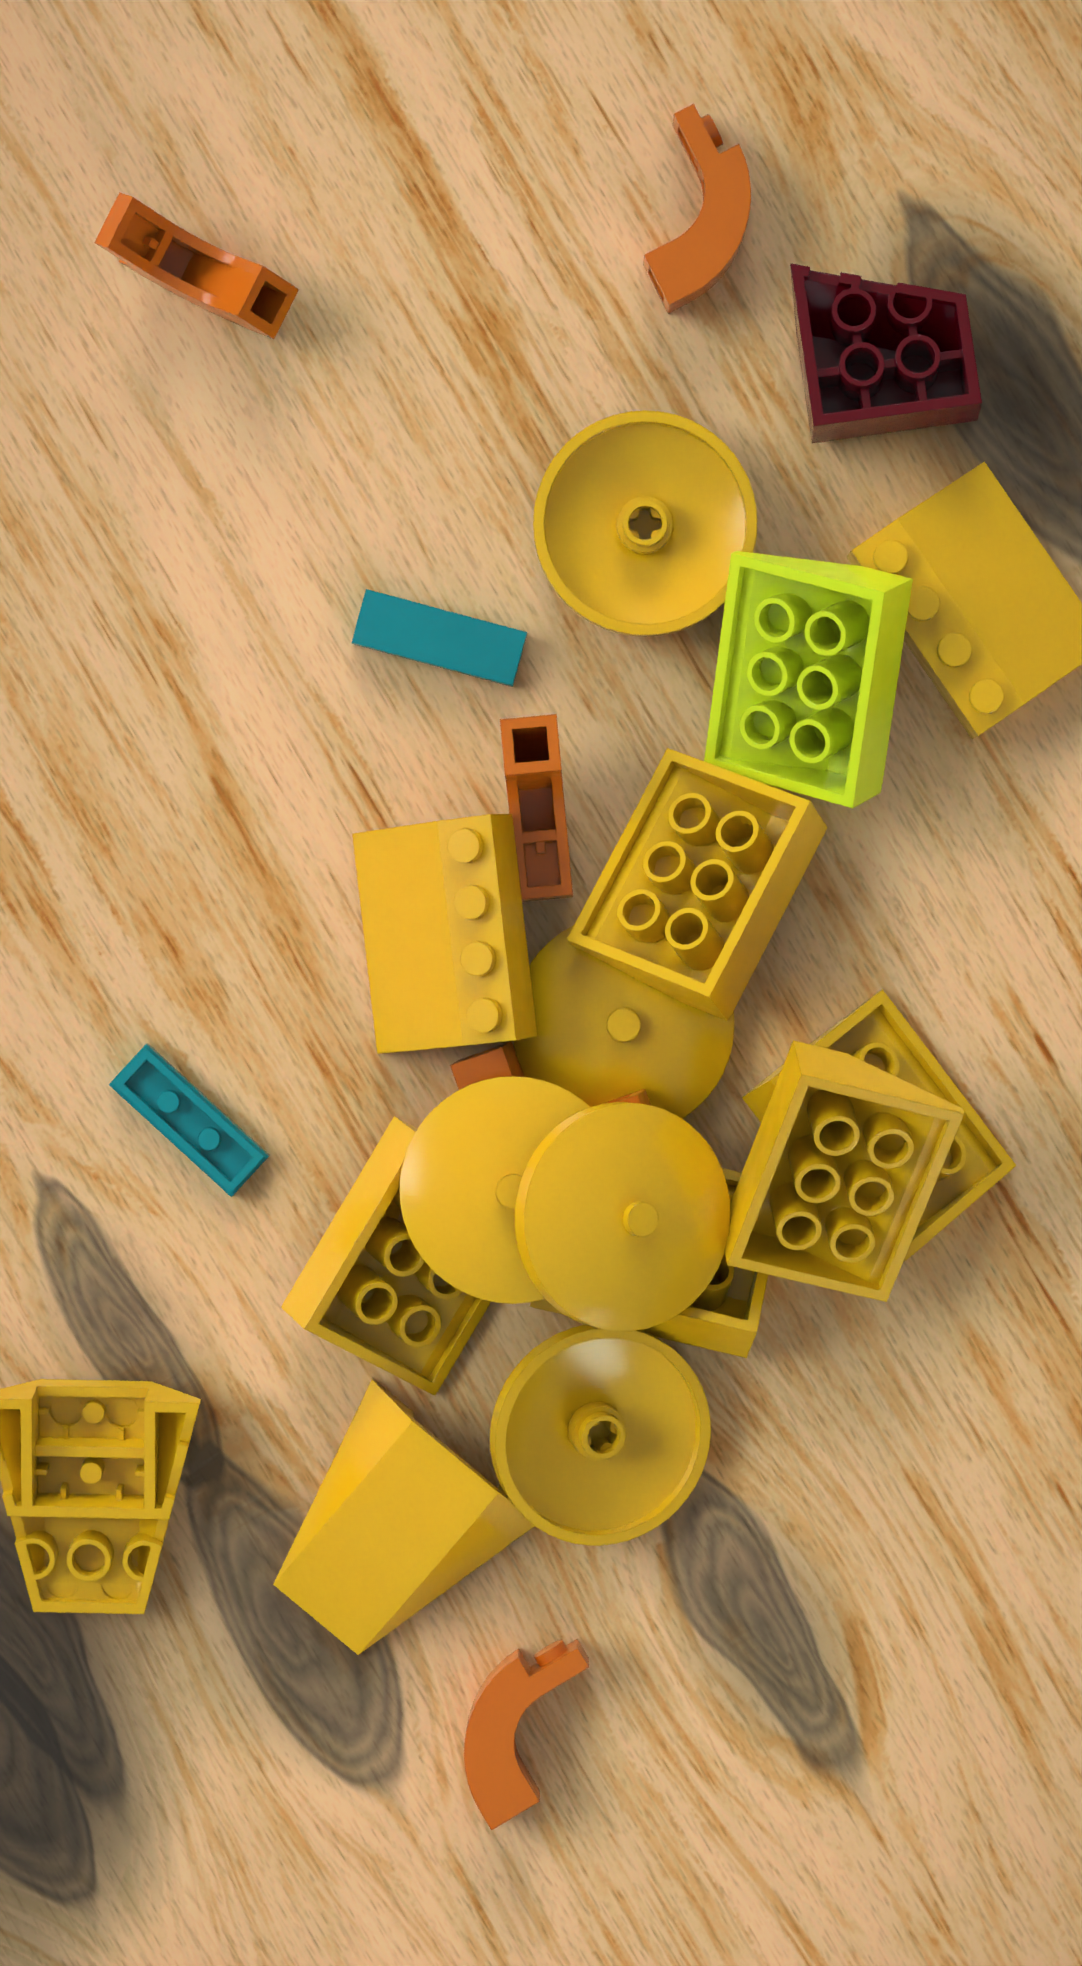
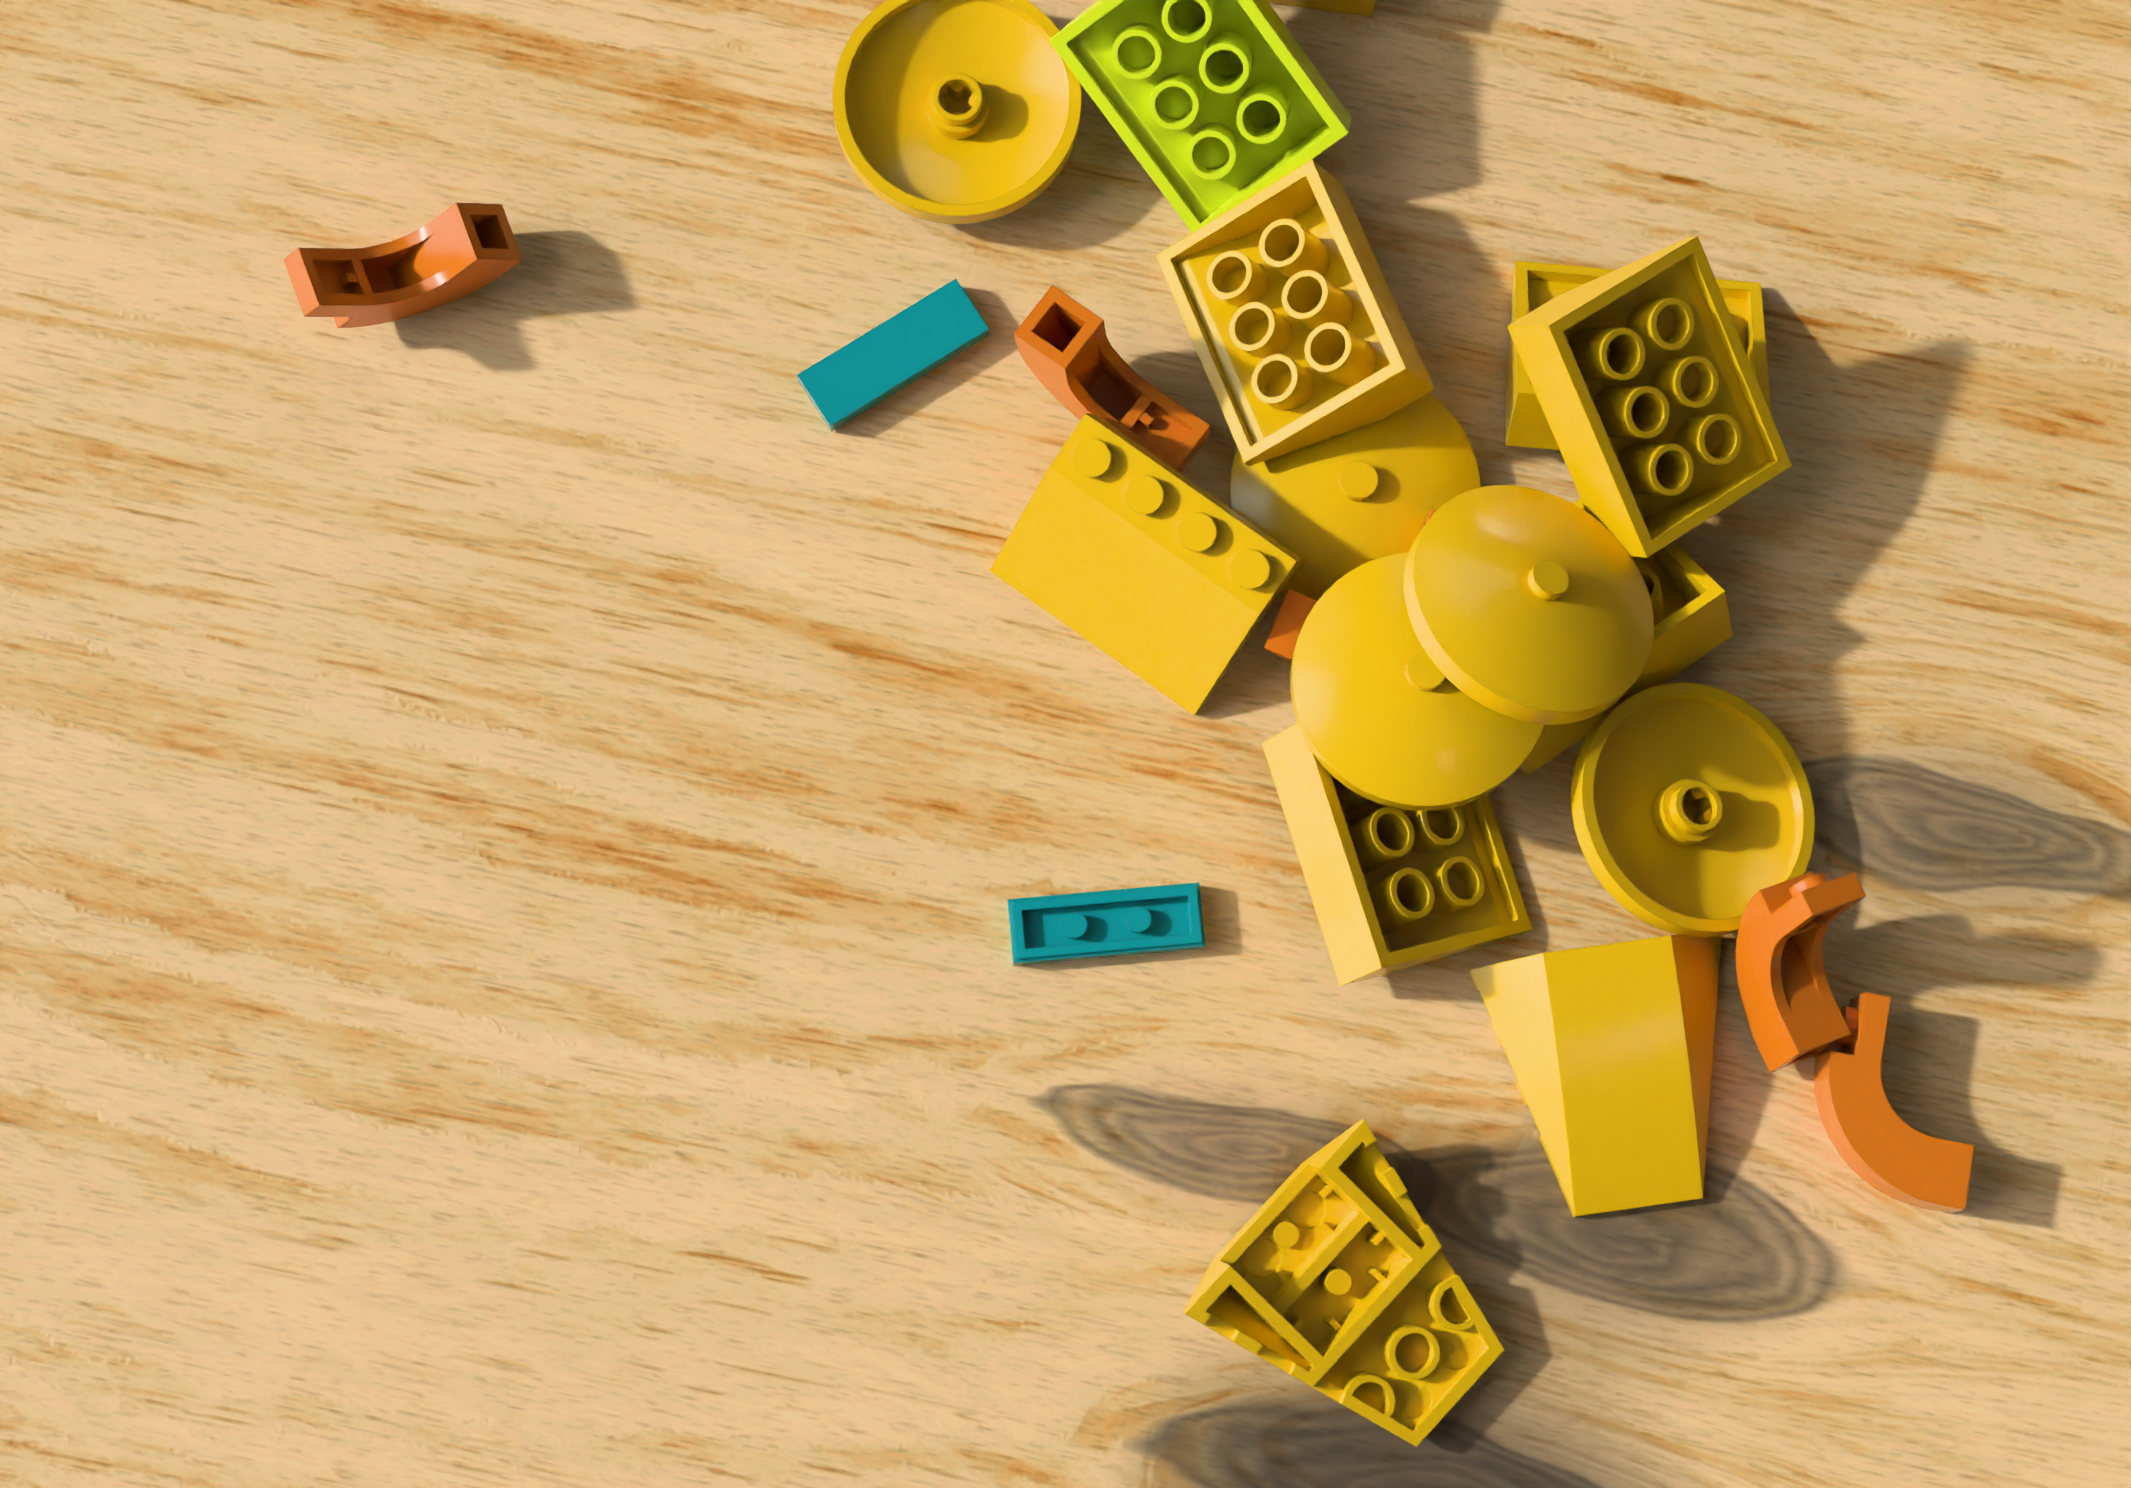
camera: 60 degrees left, 10 degrees down
none -> orange arch [1736,871,1866,1073]

